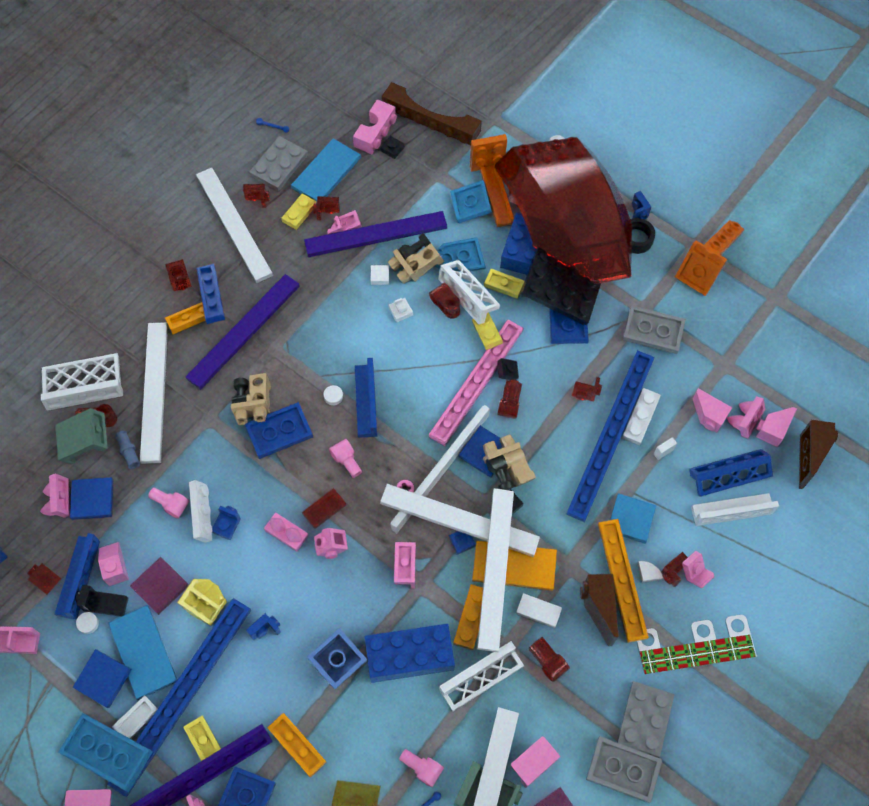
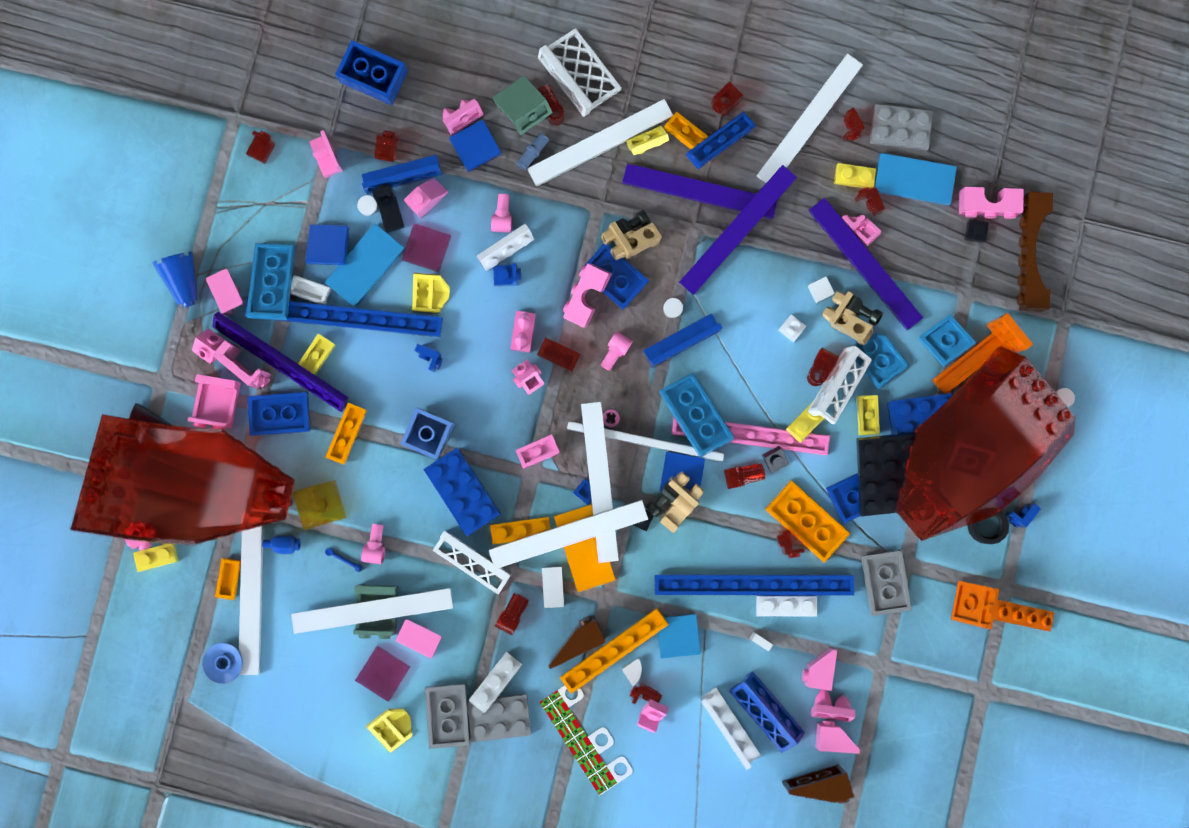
camera: 65 degrees right, 20 degrees up
blue hinge [256,118,289,133] -> none
none -> white plate [468,652,522,713]
none -> bright pink arch [563,263,612,328]
none -> light yellow plate [626,126,669,155]
none -> dark azure tile [659,373,735,458]
none -> dark purple tile [679,165,797,295]
none -> light orange tile [765,480,851,563]

